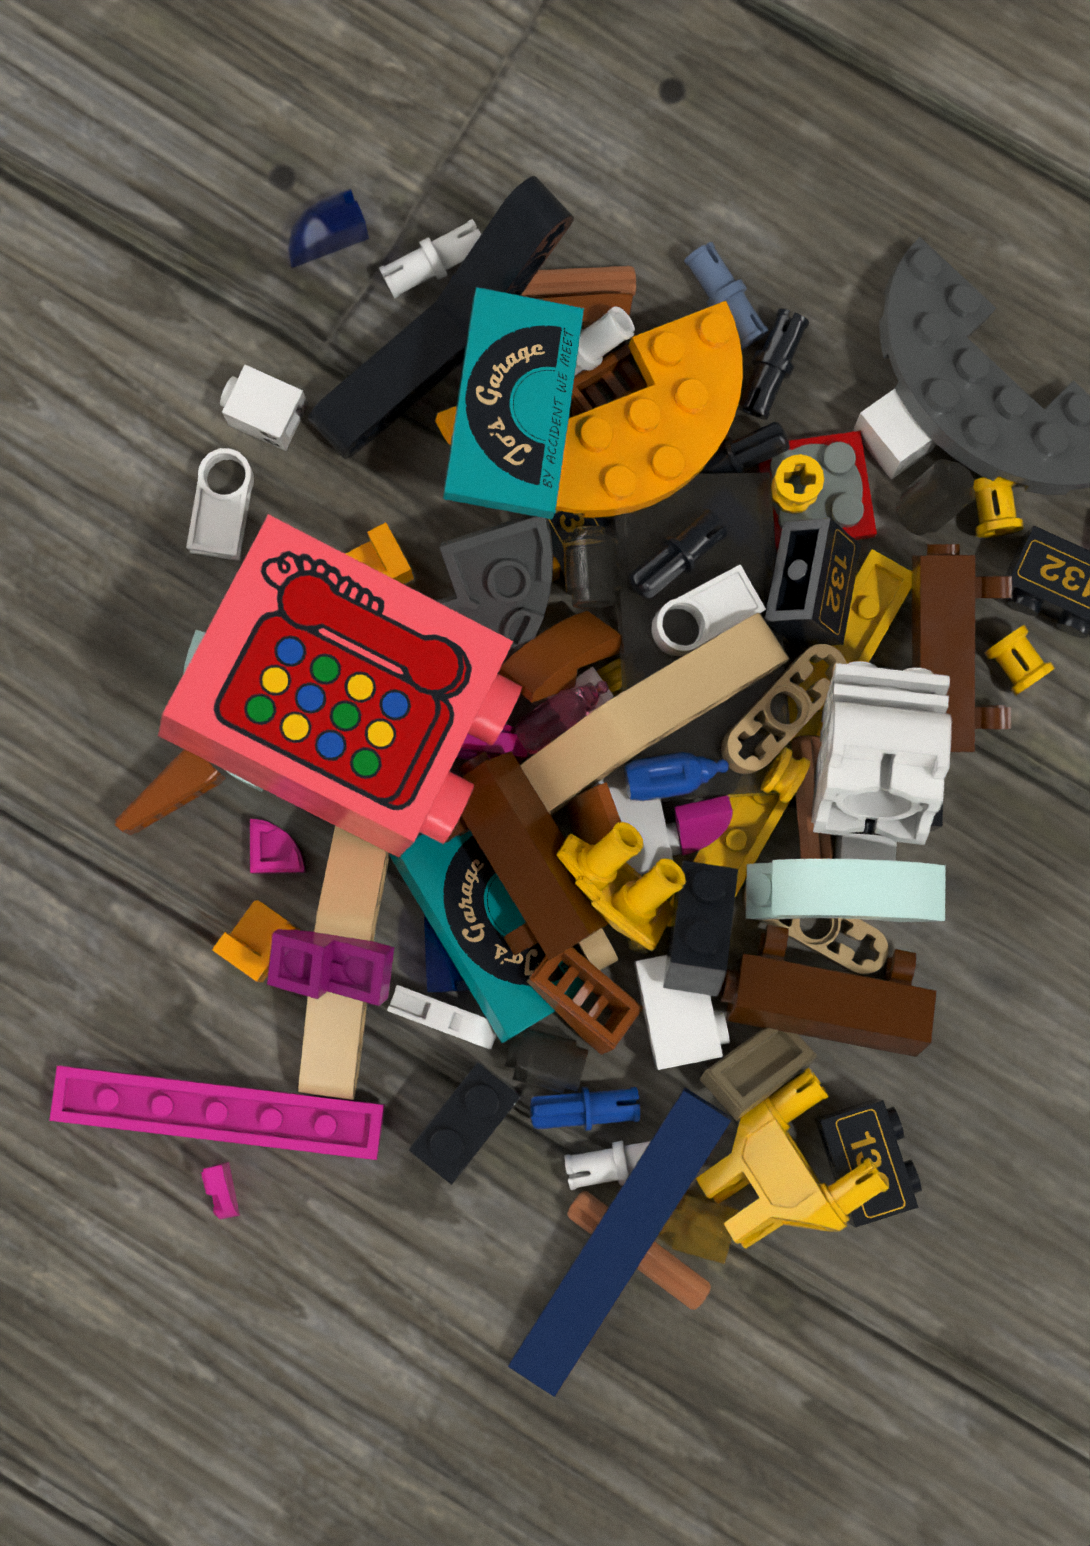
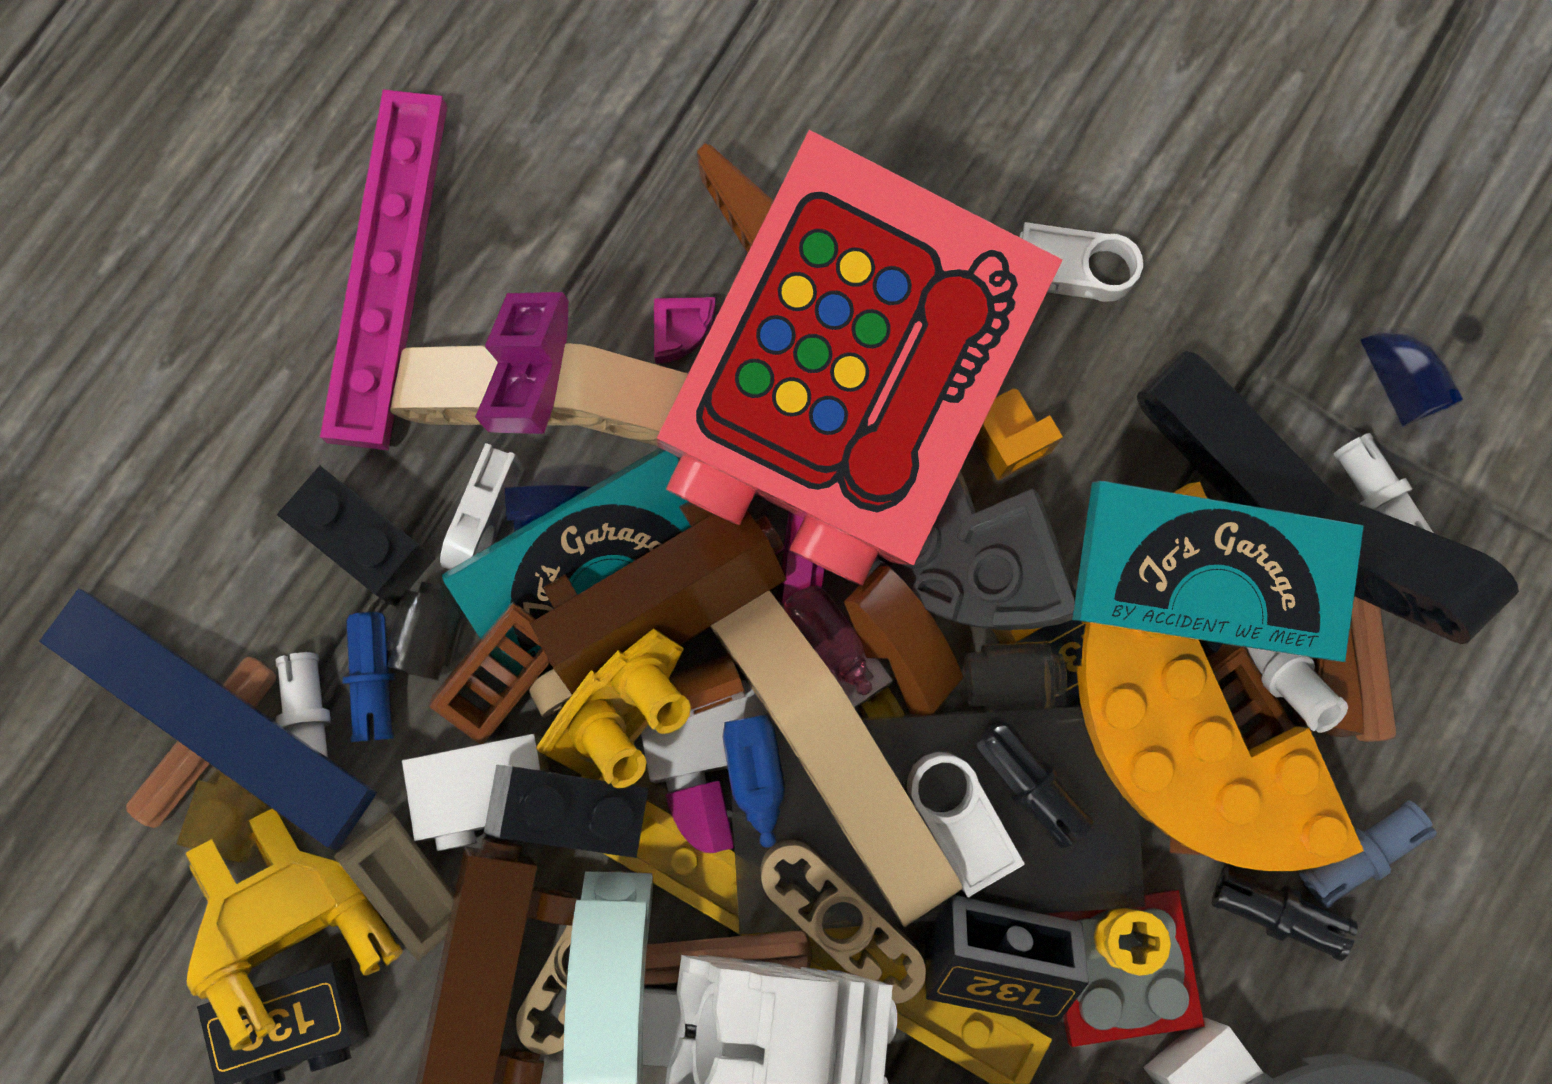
camera: 90 degrees right, 5 degrees down
dark pink tile [201,1162,240,1220] -> none
light orange panel [212,900,300,983] -> none
white brick [220,365,308,451] -> none
black axle [690,422,790,494] -> none
yellow bush [761,747,810,803] -> none

